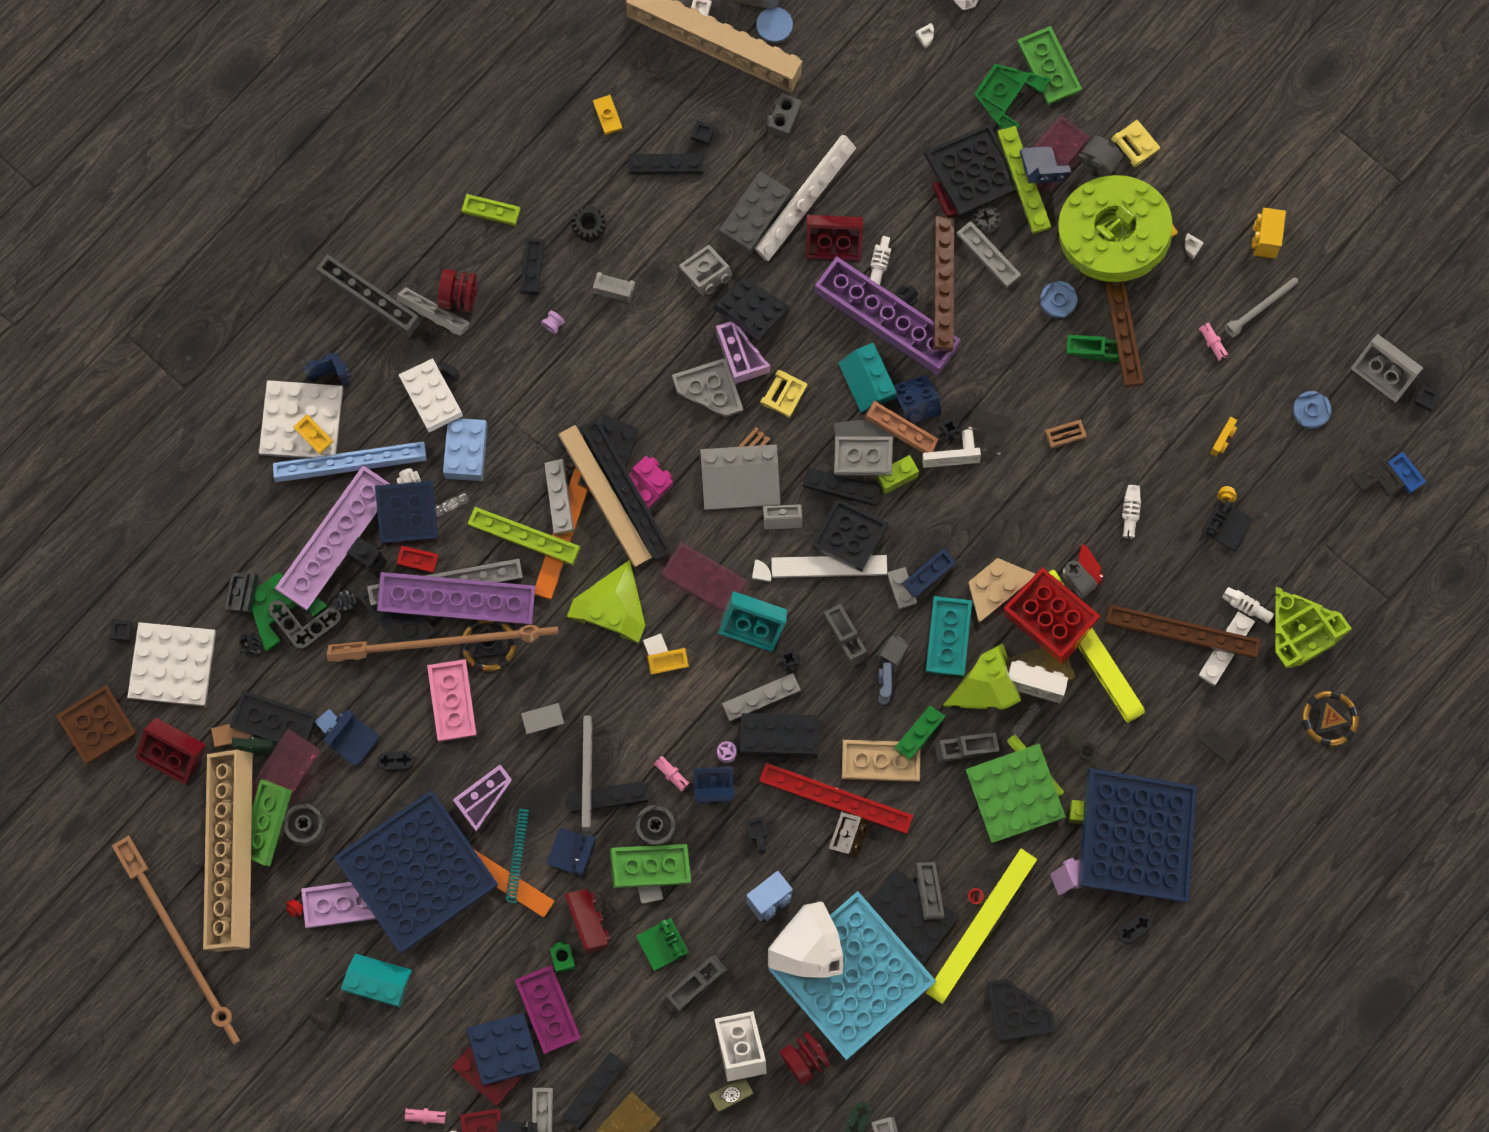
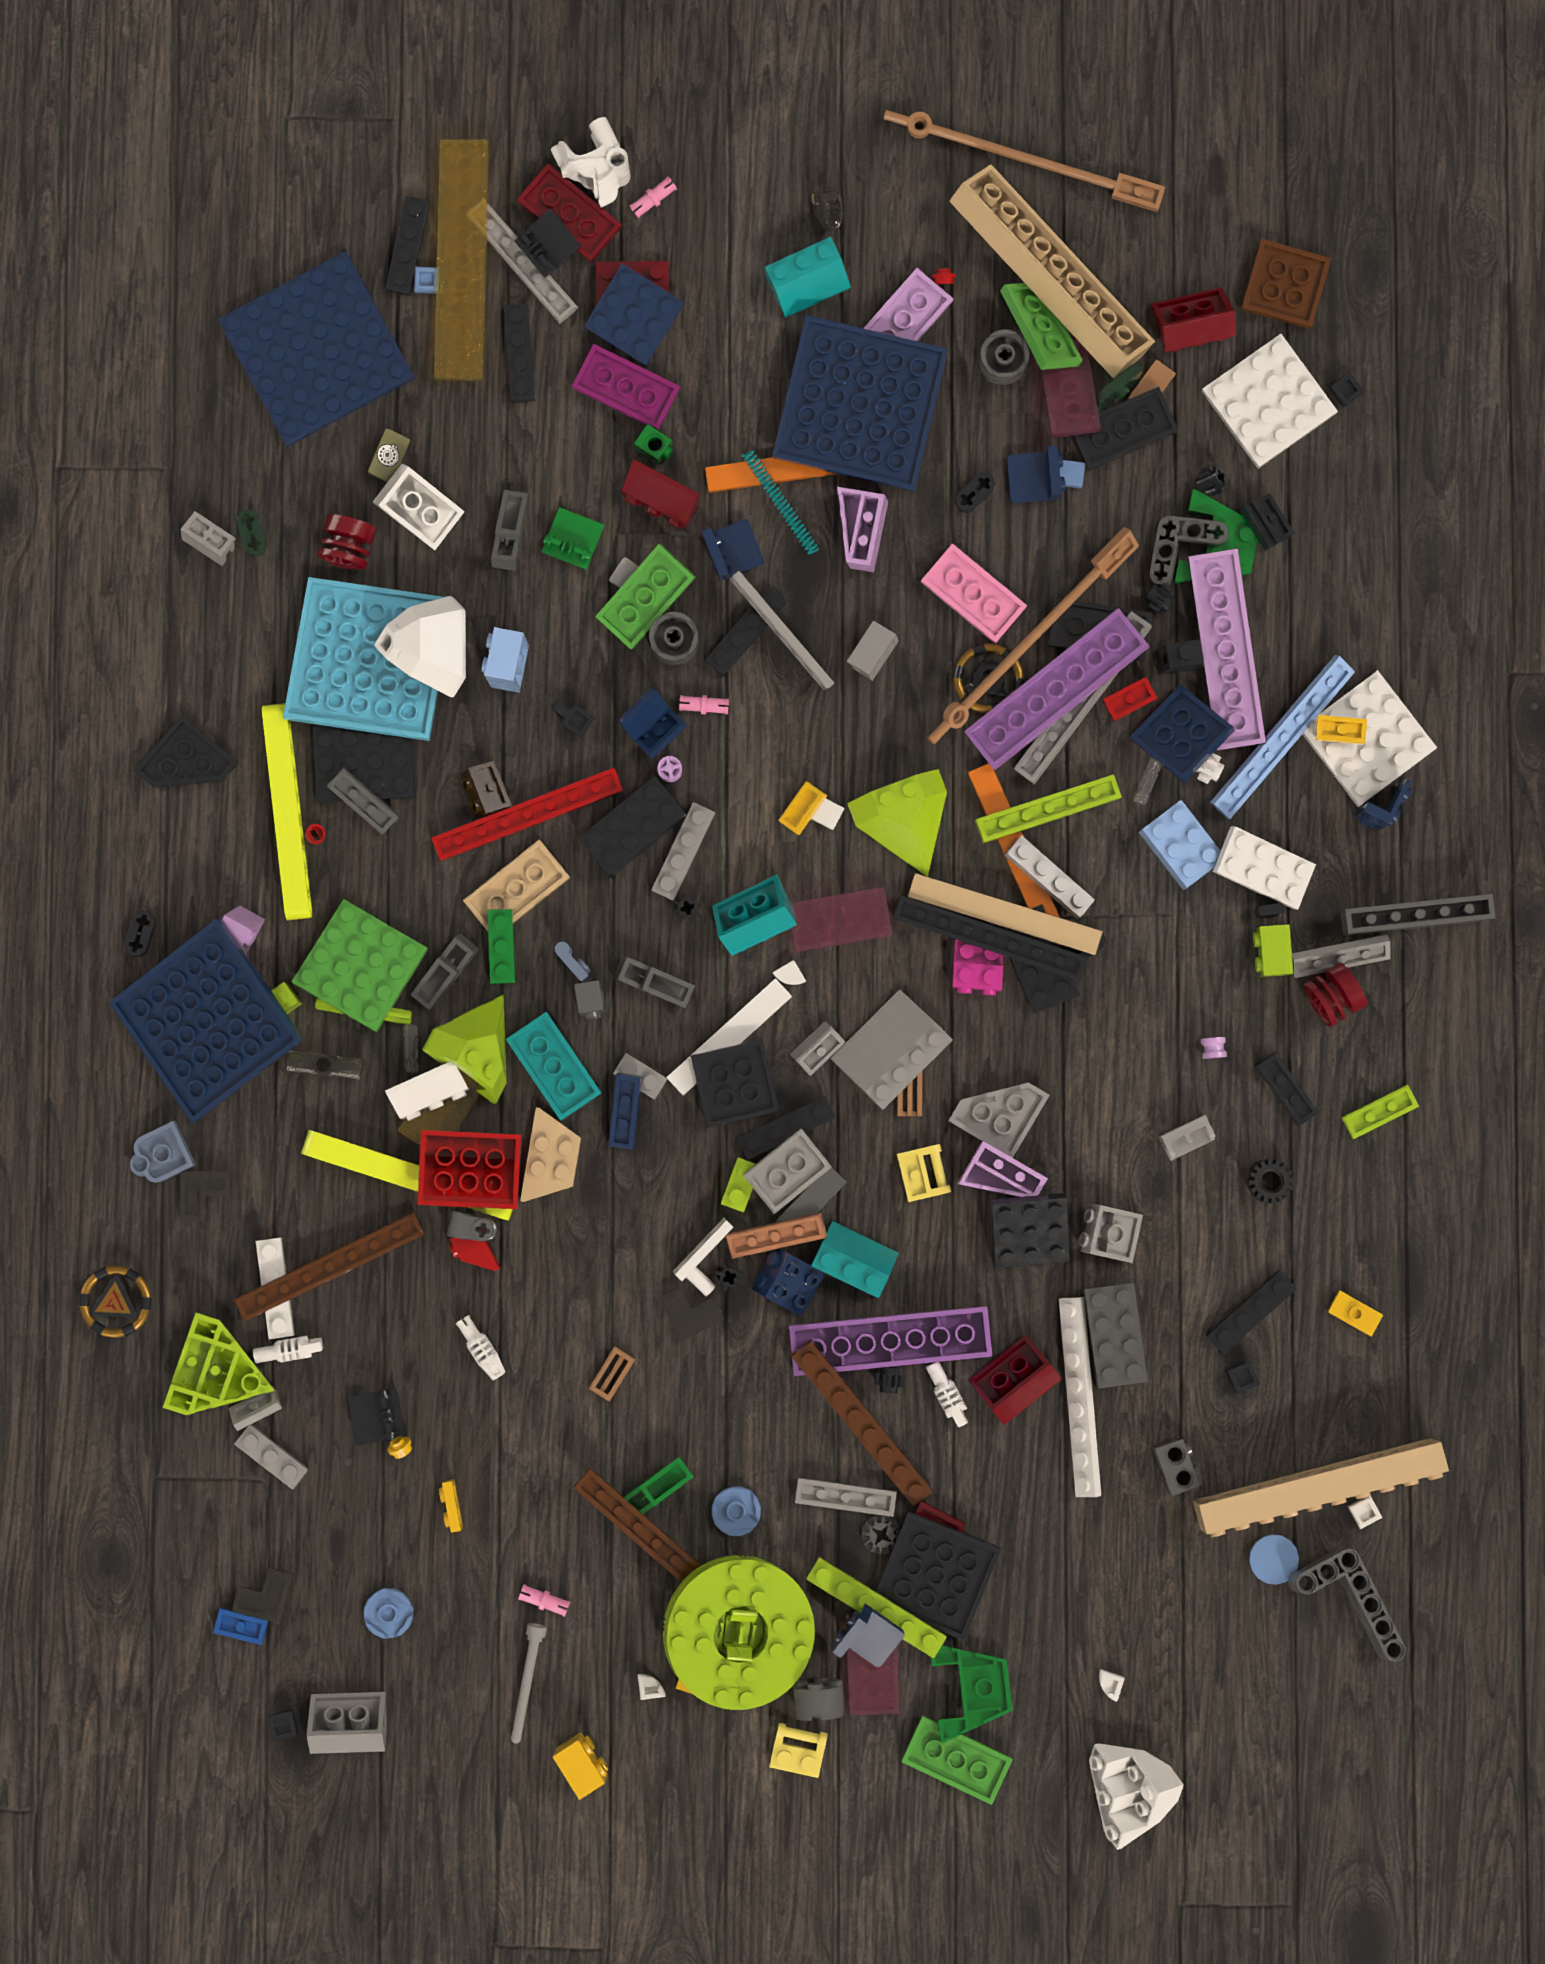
camera: 140 degrees right, 10 degrees up
none -> sand blue plate [130,1121,196,1183]
none -> light grey plate [228,1386,282,1431]
none -> light grey plate [234,1424,309,1490]
none -> lime brick [1253,925,1293,977]

